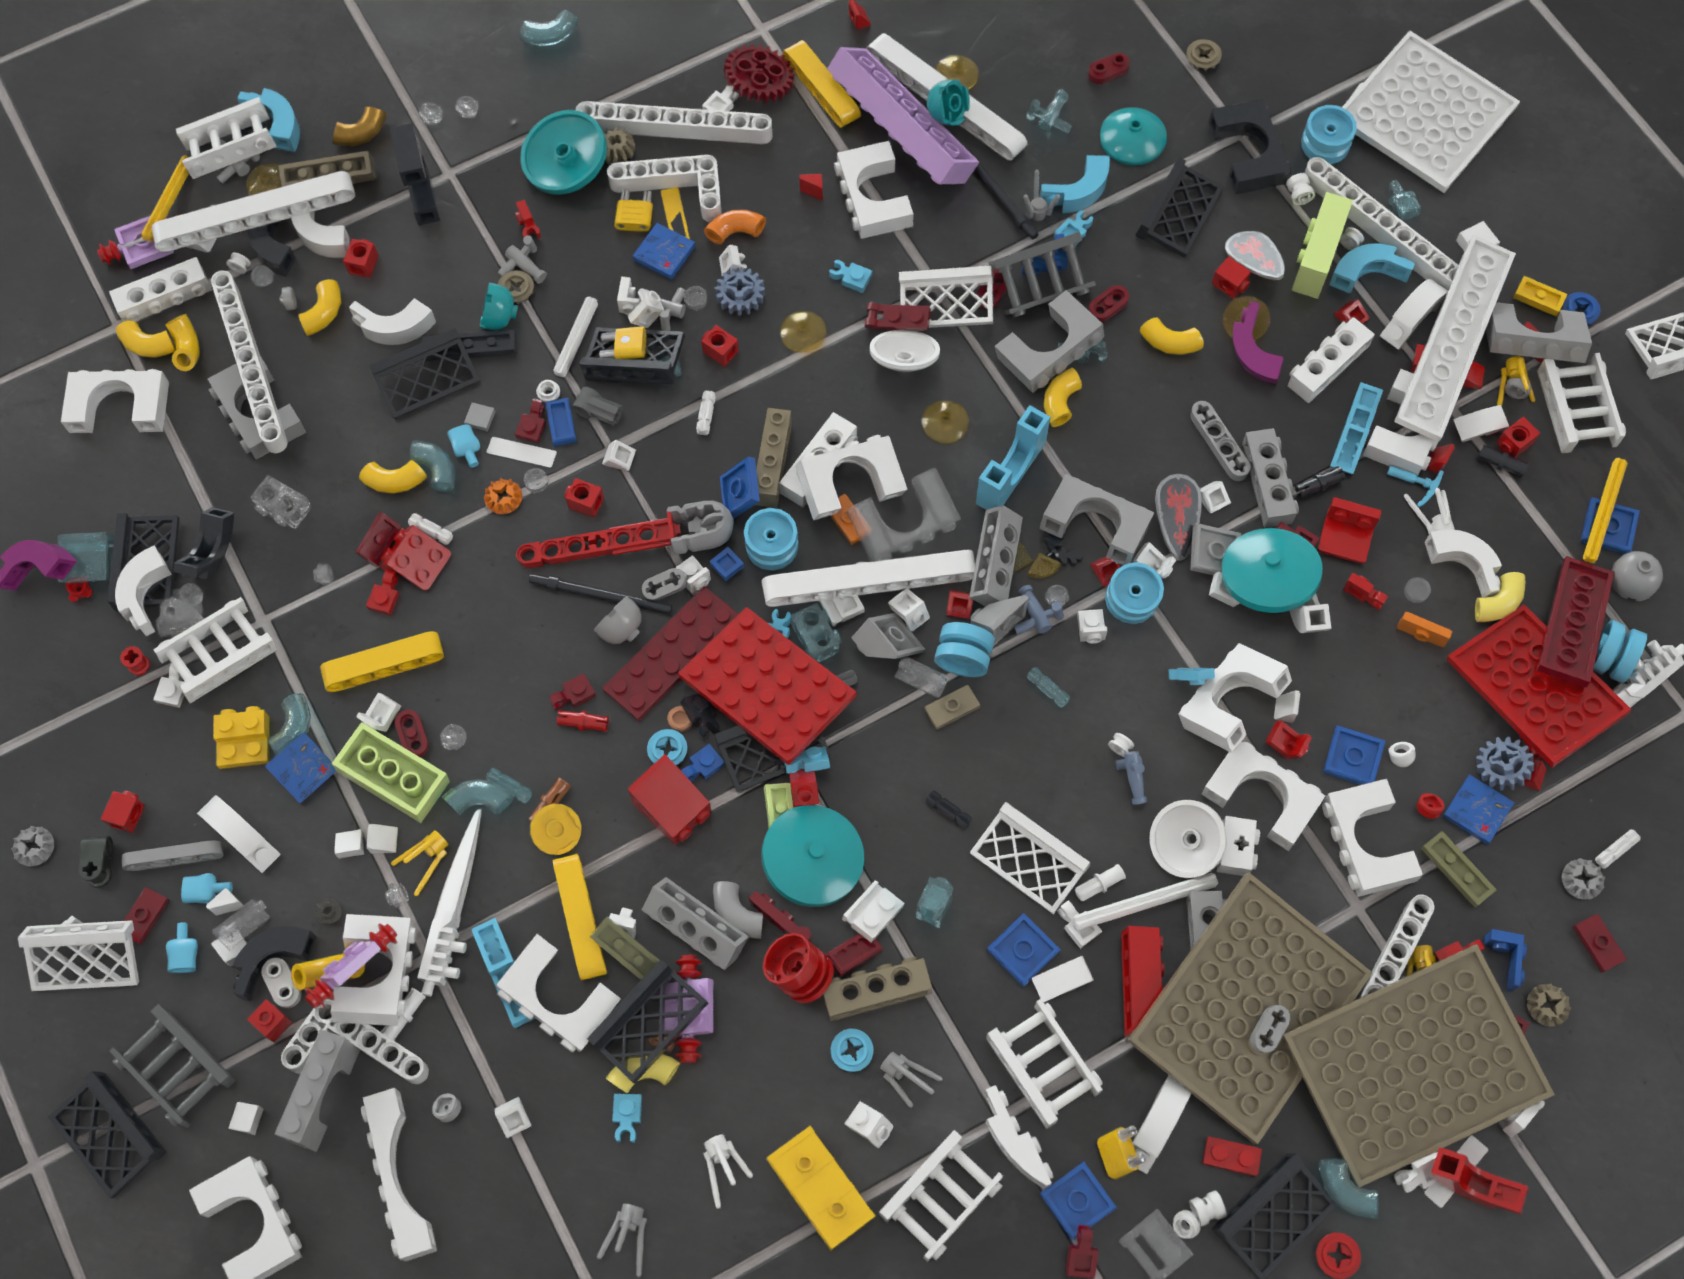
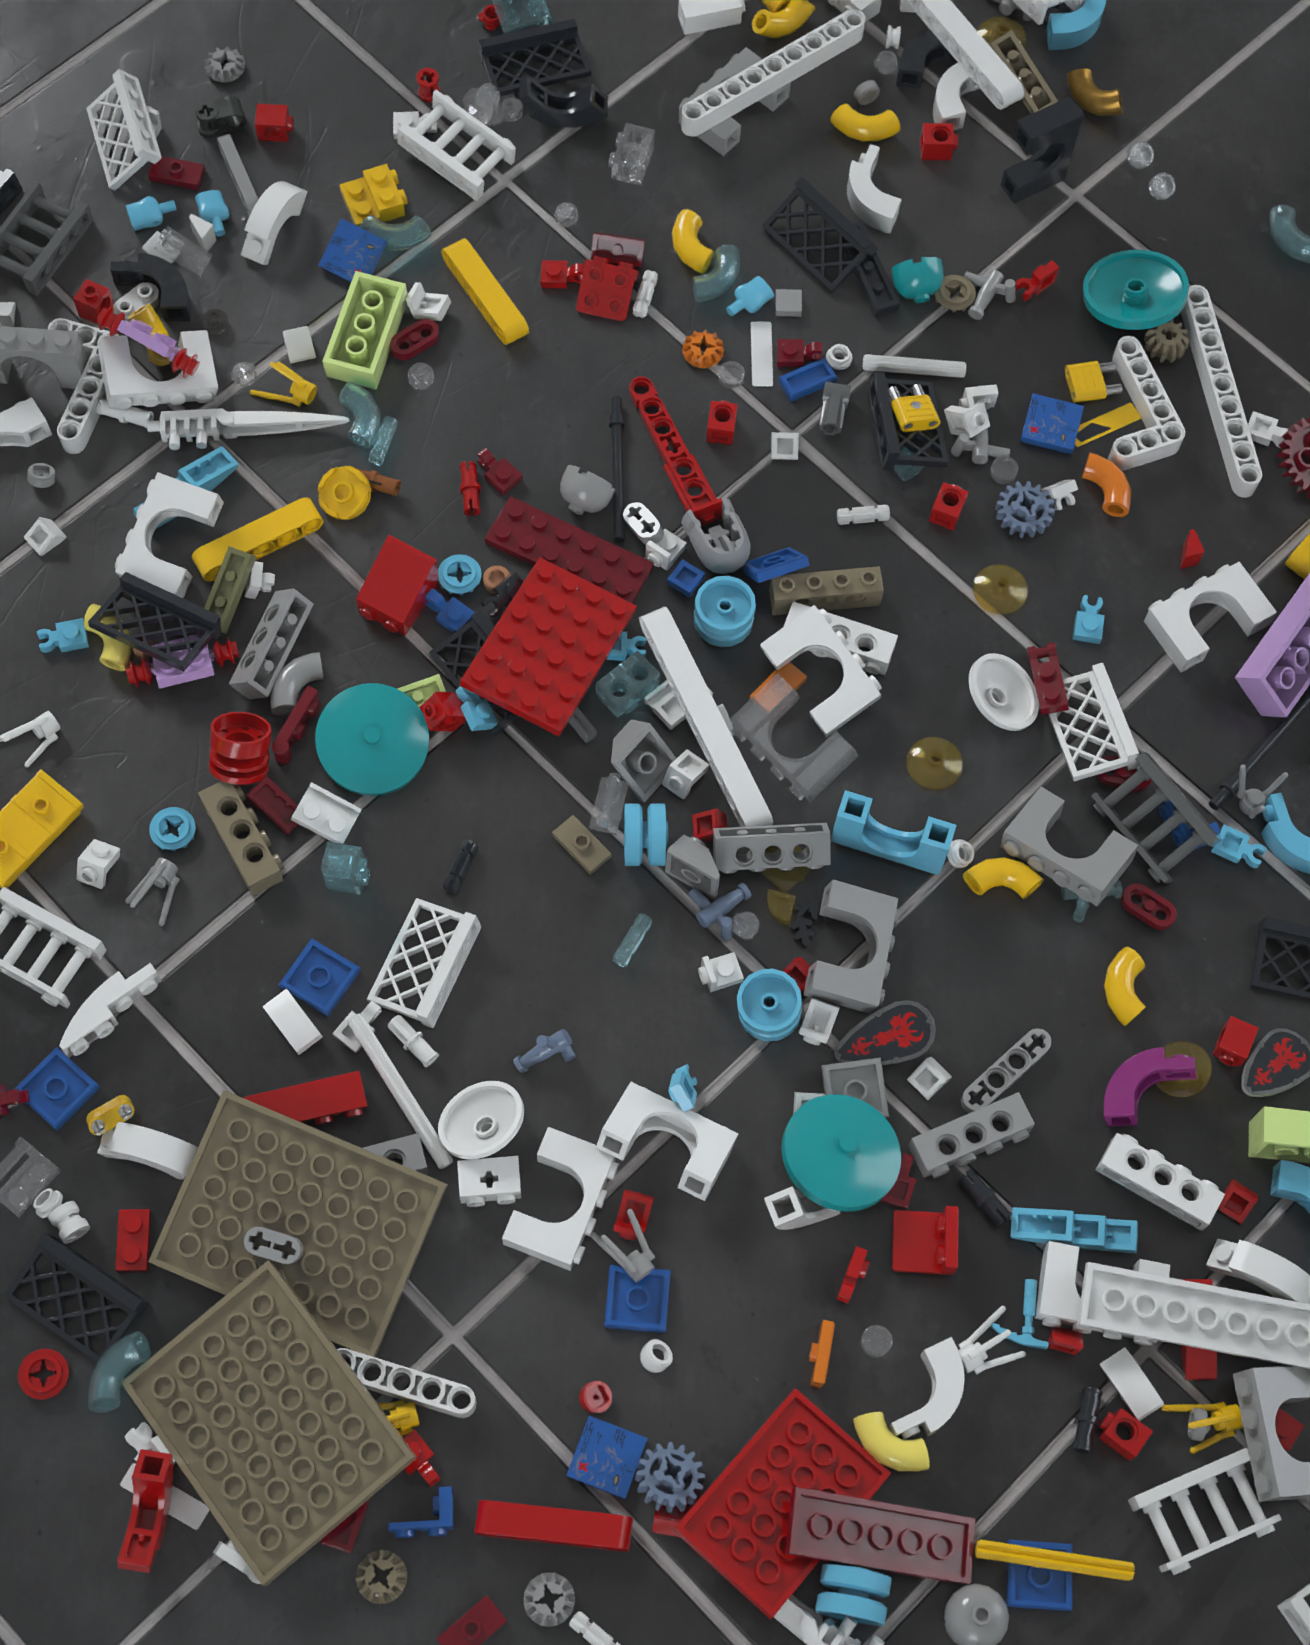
camera: 70 degrees right, 0 degrees up
white arch [115,546,171,636] -> none
white slope [335,829,364,859] -> none
white fence [986,999,1103,1129] -> none
white bush [1108,733,1134,757] -> none
white slope [1274,691,1300,723] -> none
white arch [1322,779,1423,897] -> none
olive plate [1421,831,1497,908] -> none
none -> red beam [474,1500,633,1551]
none -> light grey plant [591,1209,655,1283]

